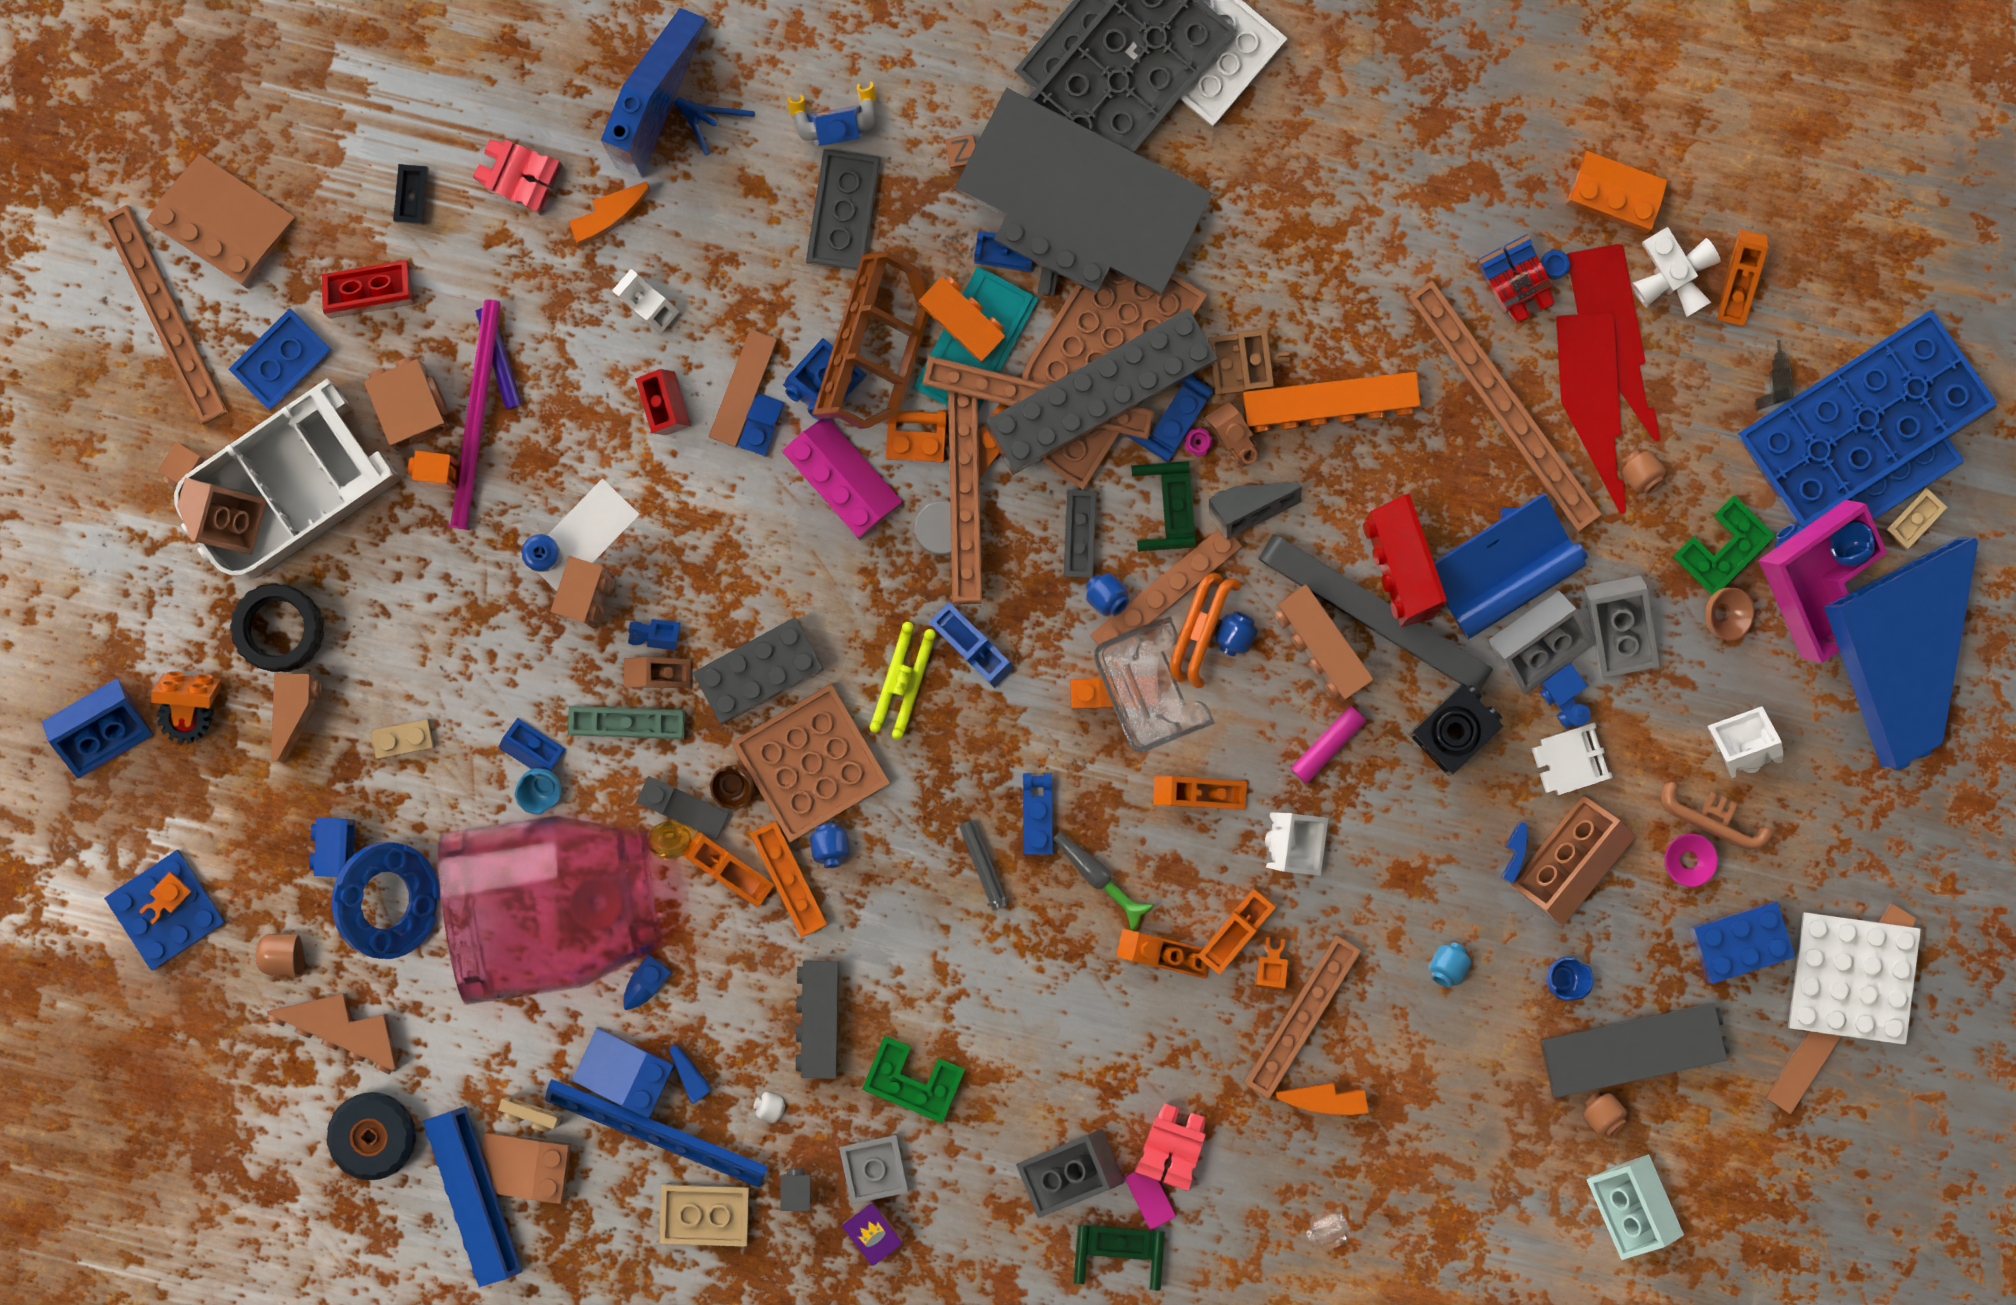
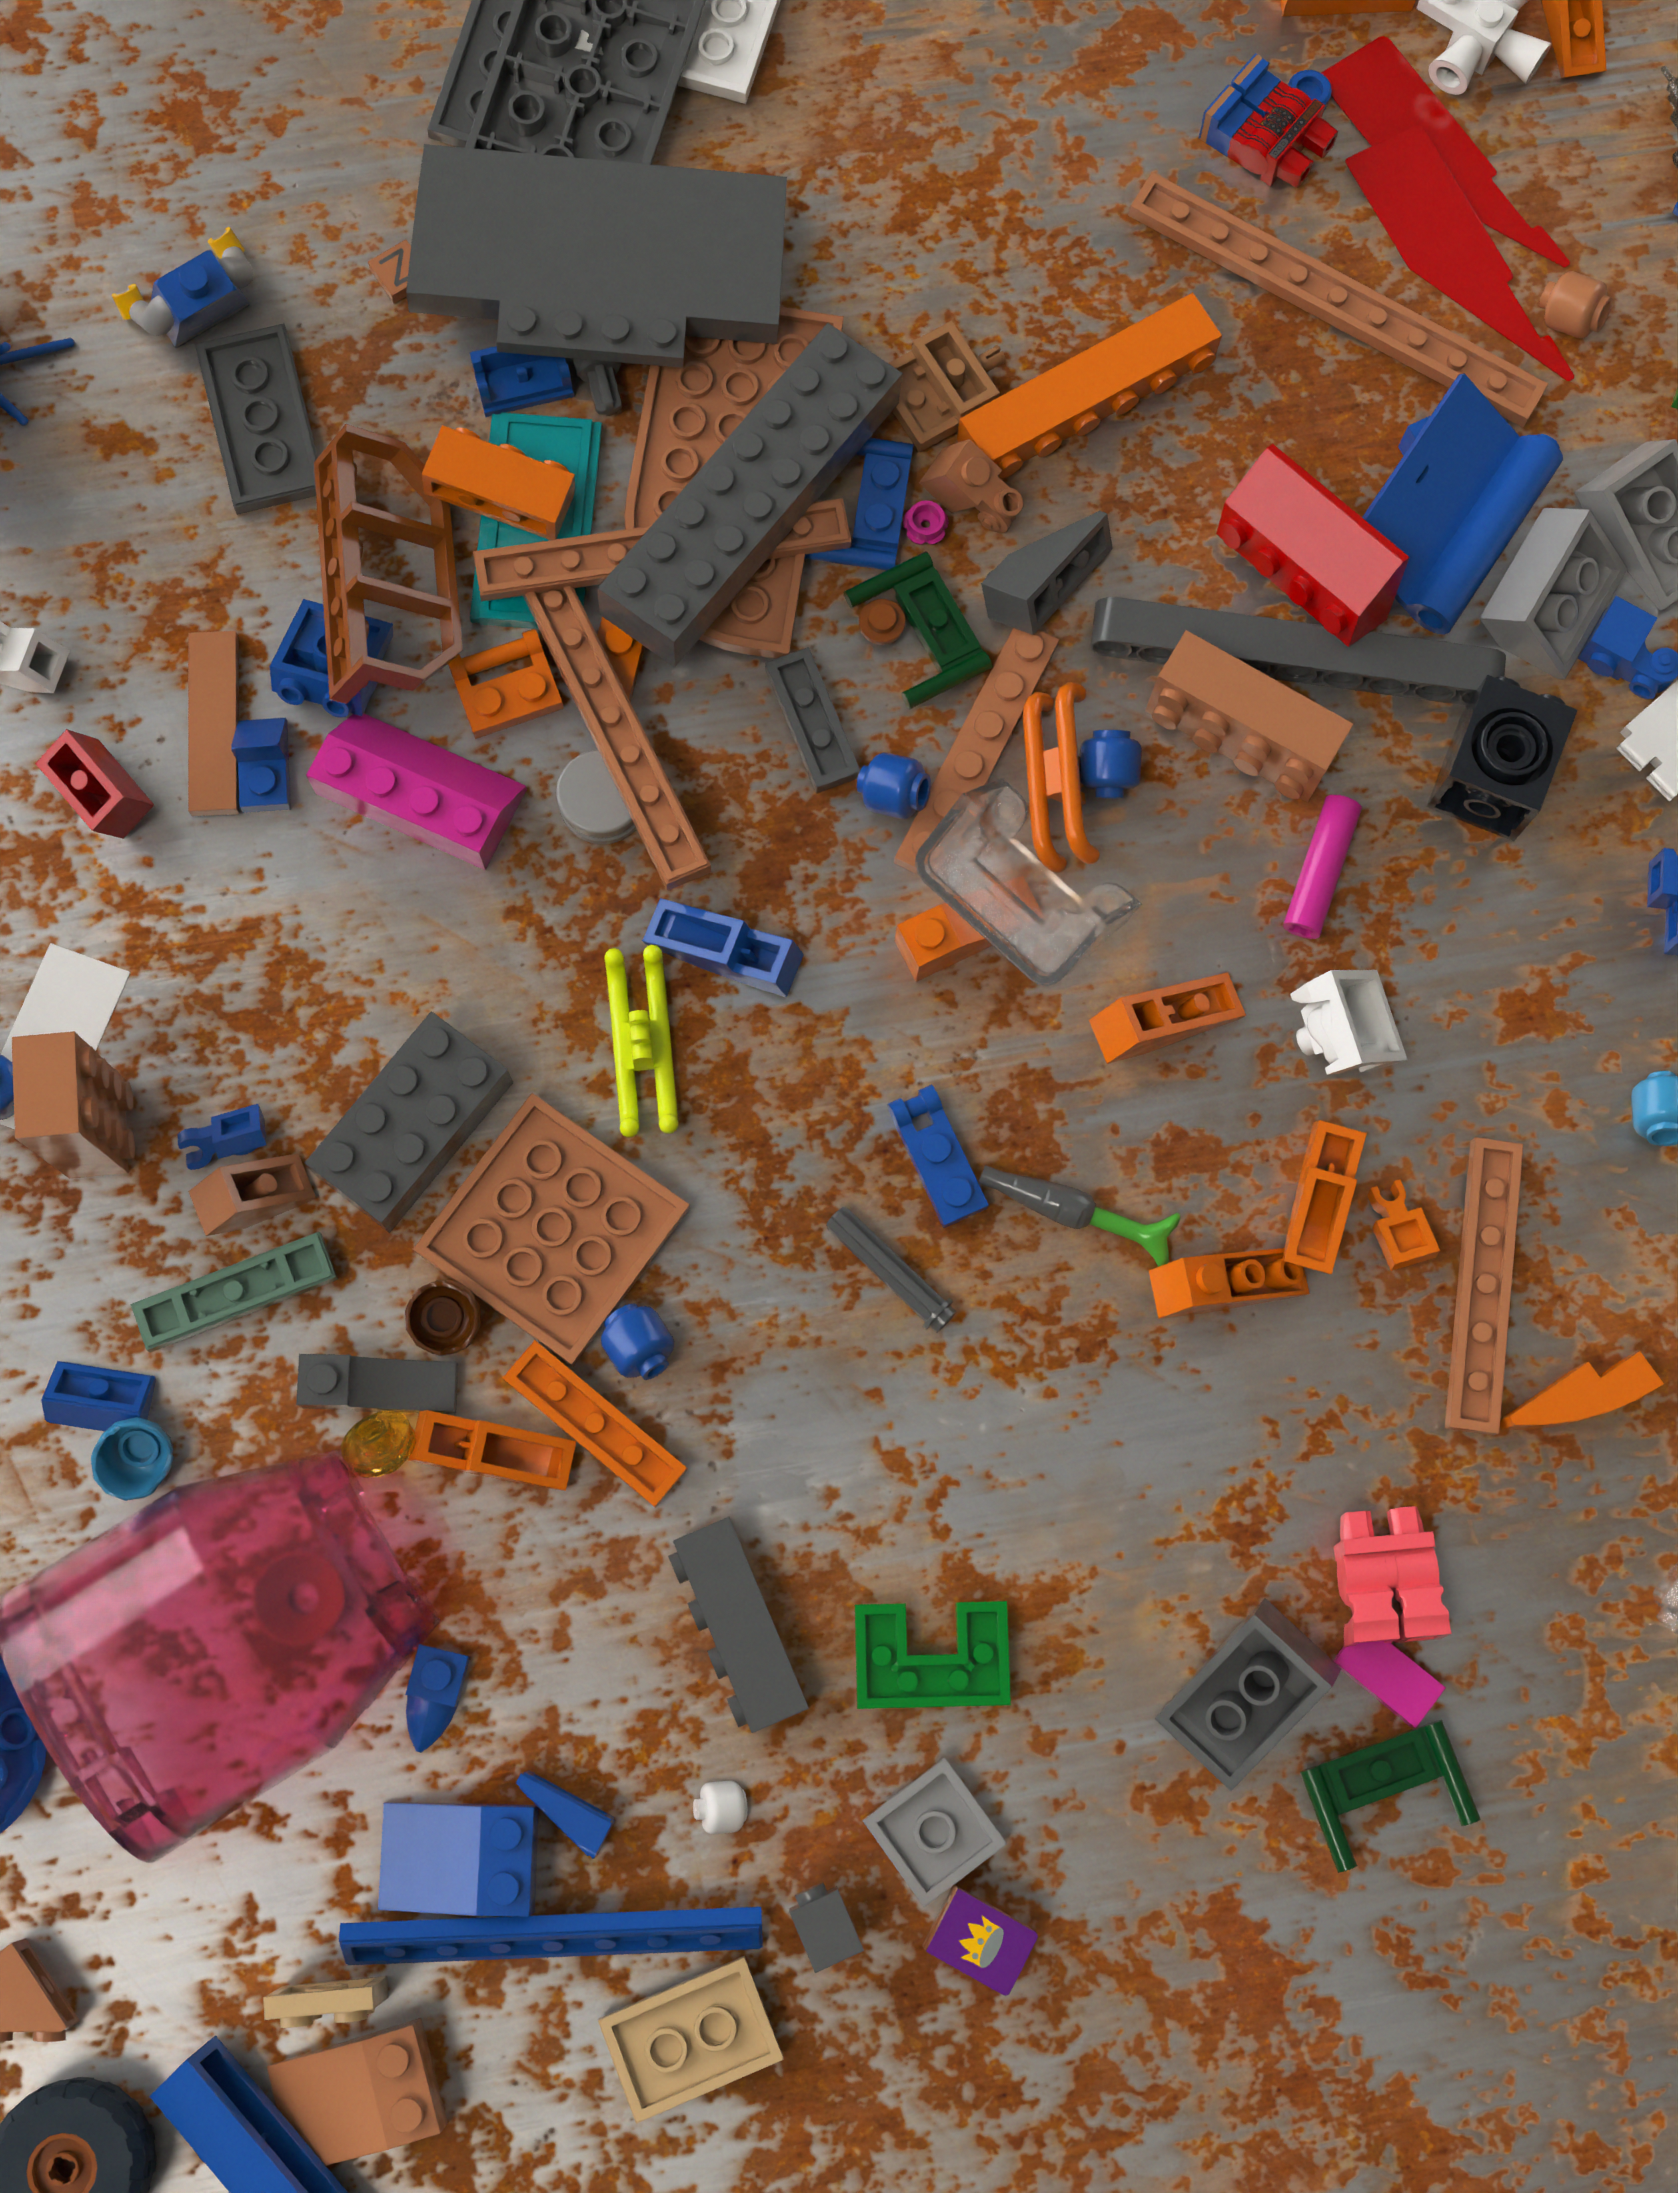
camera: 30 degrees left, 10 degrees down
none -> dark orange plate [859,599,905,645]

